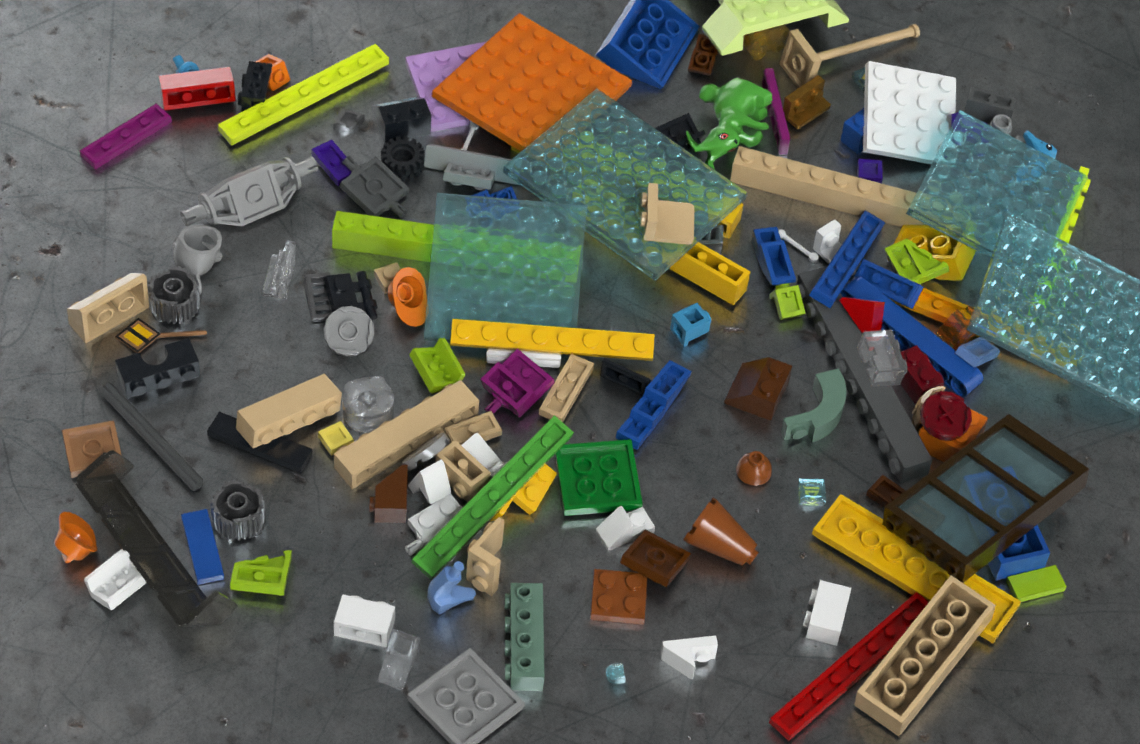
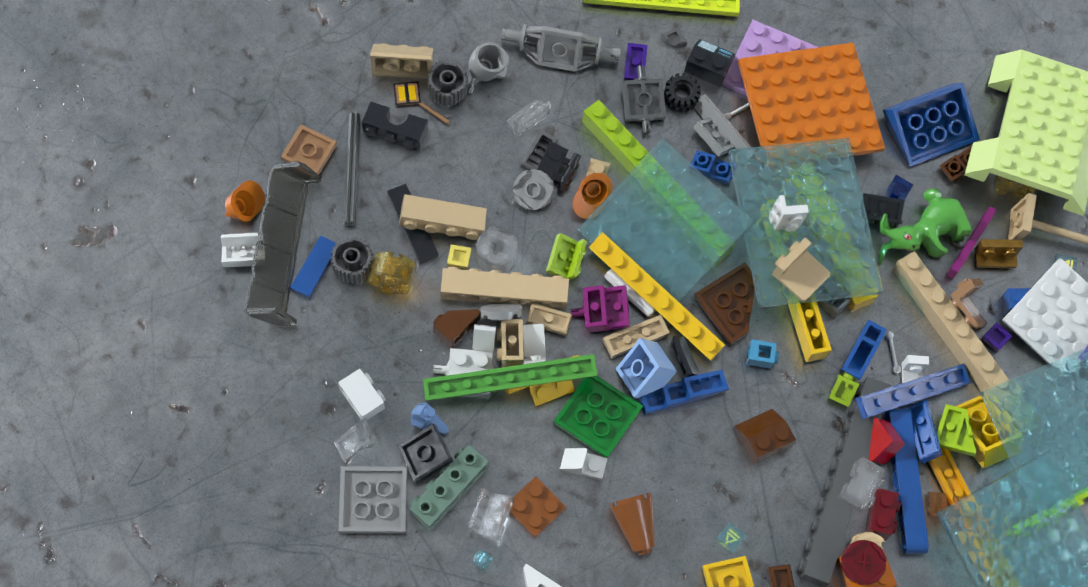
camera: 40 degrees right, 15 degrees up
lime wing [230,550,292,596] -> none
tan bracket [465,517,505,596] -> none
reddish brown plate [620,529,691,587] -> none
dark orange brick [736,451,772,486] -> none
sand green arch [781,368,847,442] -> none
medium blue tile [955,337,1000,368] -> none
none -> clear yellow brick [367,251,415,296]
none -> black plate [397,423,453,484]
none -> clear bracket [468,488,514,540]
none -> light blue slope [616,338,677,398]
none -> reddish brown plate [693,262,757,346]
none -> white bracket [769,195,809,232]
none -> clear blue tile [889,174,913,199]
none -> medium nougat bracket [951,278,987,329]

